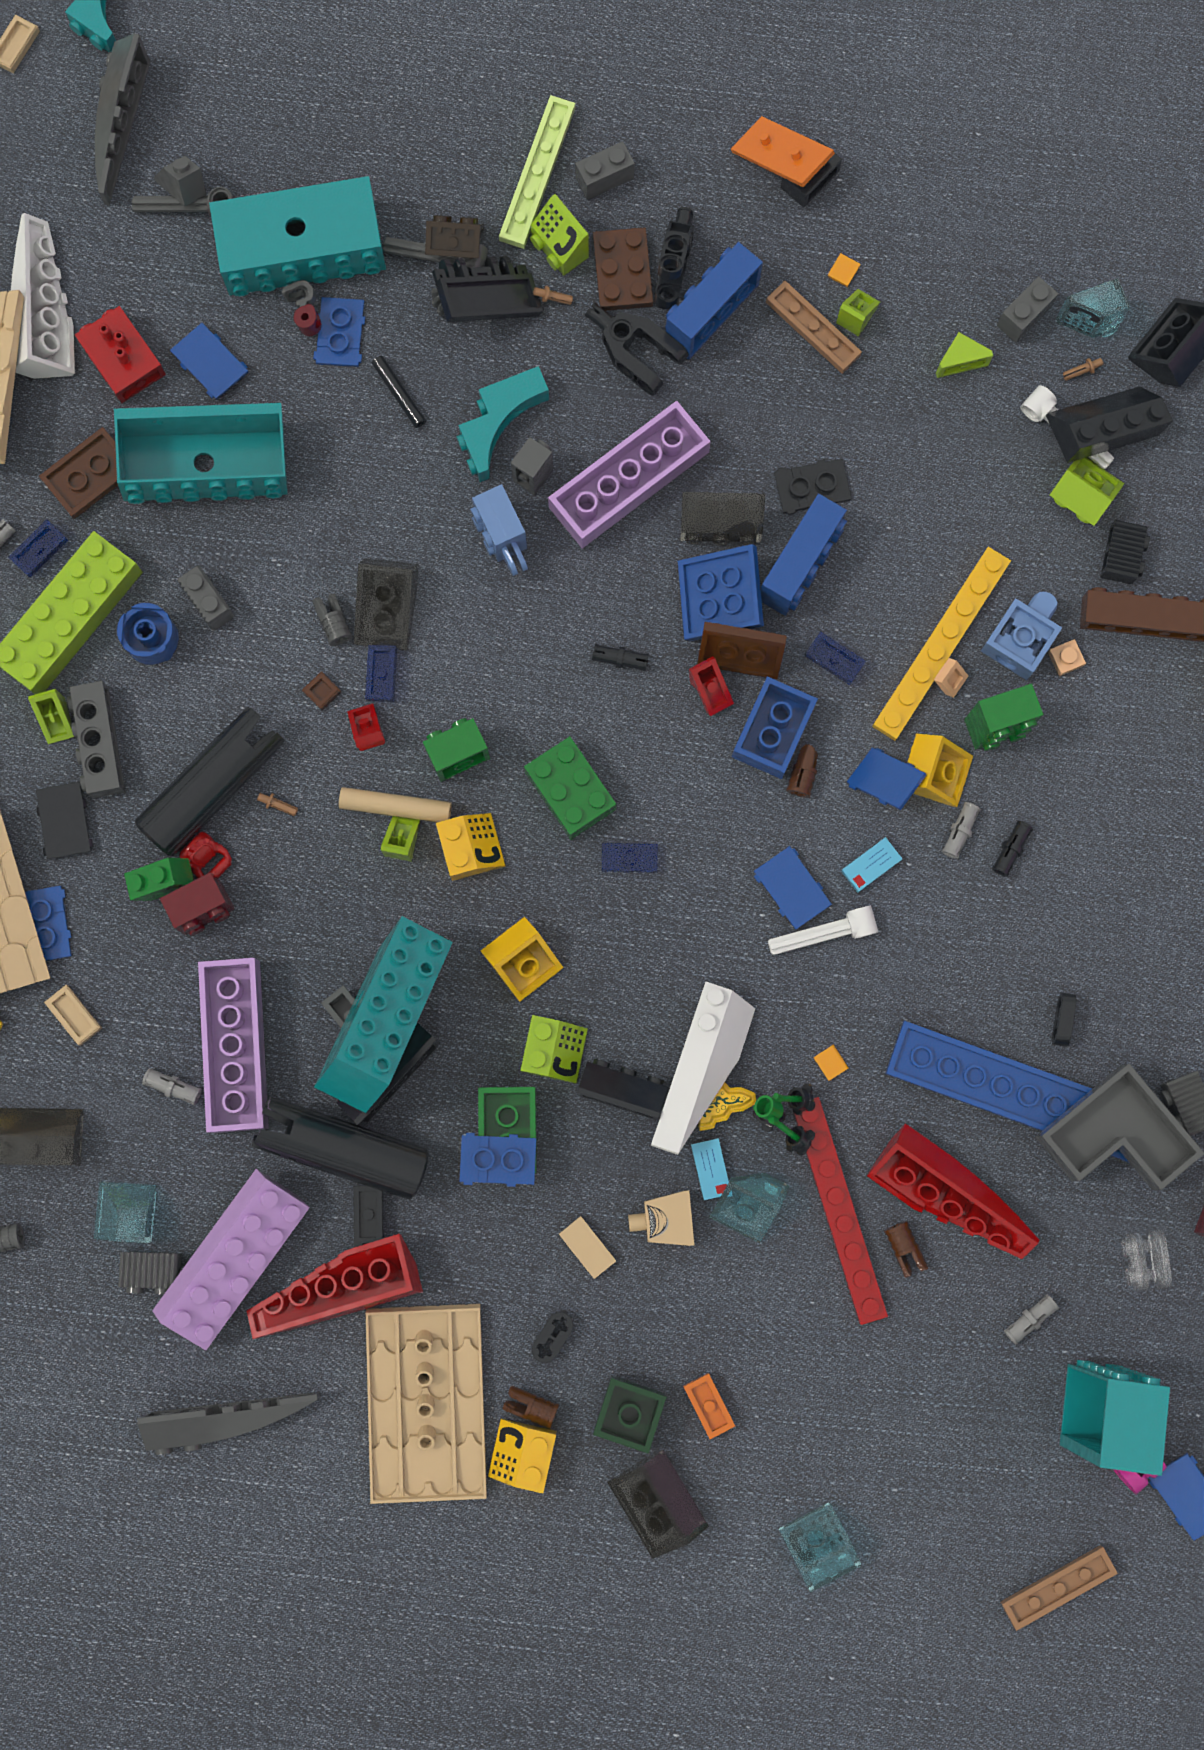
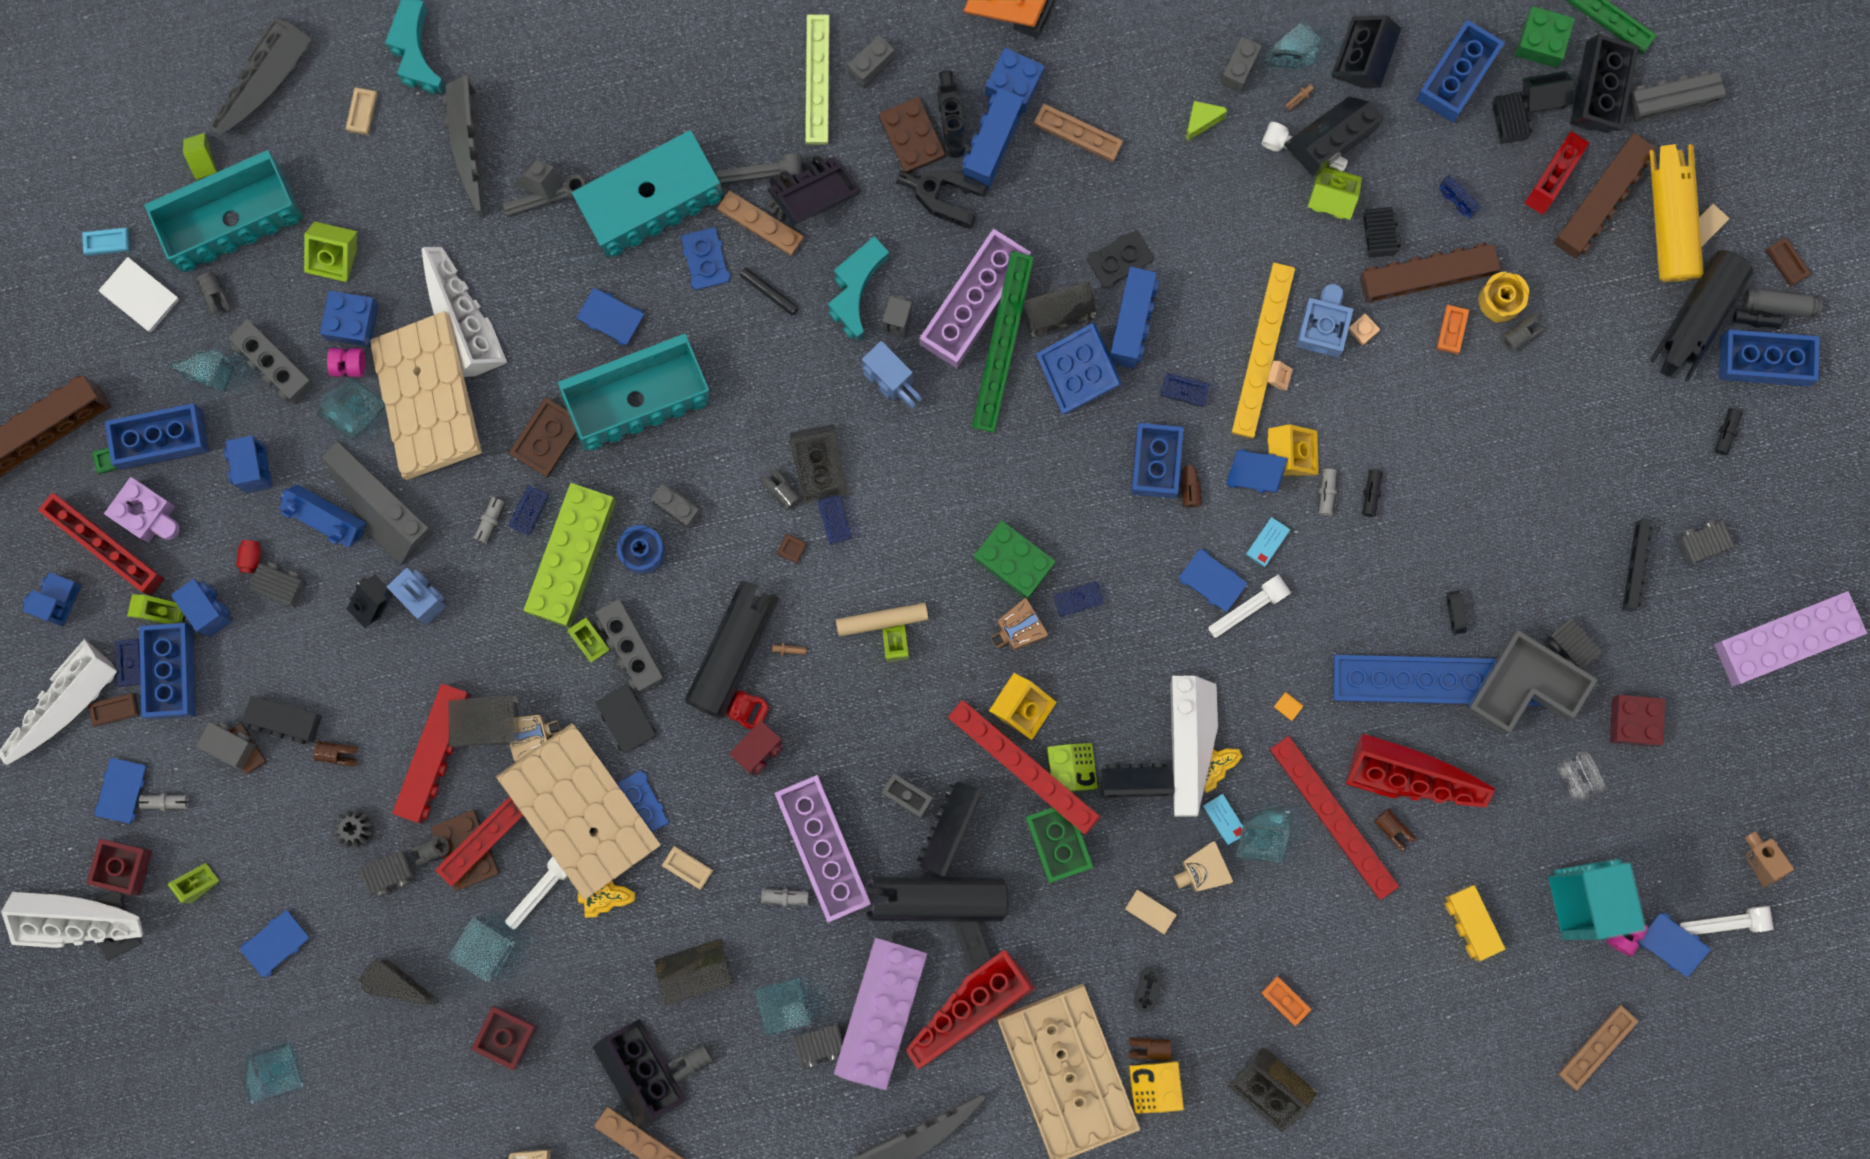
camera: 15 degrees left, 0 degrees up
red piece [75,306,166,404] -> none
green brick [124,857,194,901] -> none
leg [282,280,322,336] -> none
teal piece [314,916,453,1113] -> none
red slope [347,703,385,751] -> none
green brick [423,718,490,782] -> none
dark brown bracket [425,215,484,258] -> none
yellow slope [436,813,505,881] -> none
blue piece [459,1133,536,1187] -> none
lime slope [530,194,589,276] -> none
medium nougat piece [533,286,573,305] -> none
black pin [592,644,649,671] -> none
dark green brick [593,1375,667,1454] -> none
red slope [689,656,734,716] -> none
reddish brown plate [697,622,787,679] -> none
plant [753,1083,815,1156] -> none
clear light blue slope [779,1502,862,1592] -> none
light orange piece [828,253,861,287] -> none
lime slope [836,289,880,337] -> none
green brick [964,684,1044,751] -> none
light grey pin [1004,1294,1059,1345] -> none
none -> medium nougat plate [717,190,804,257]
none -> red plate [948,700,1101,835]
none -> green tile [971,251,1034,433]
none -> blue brick [985,48,1045,113]
none -> medium nougat torso [990,598,1048,651]
none -> orange plate [1436,305,1469,354]
none -> yellow brick [1445,885,1505,961]

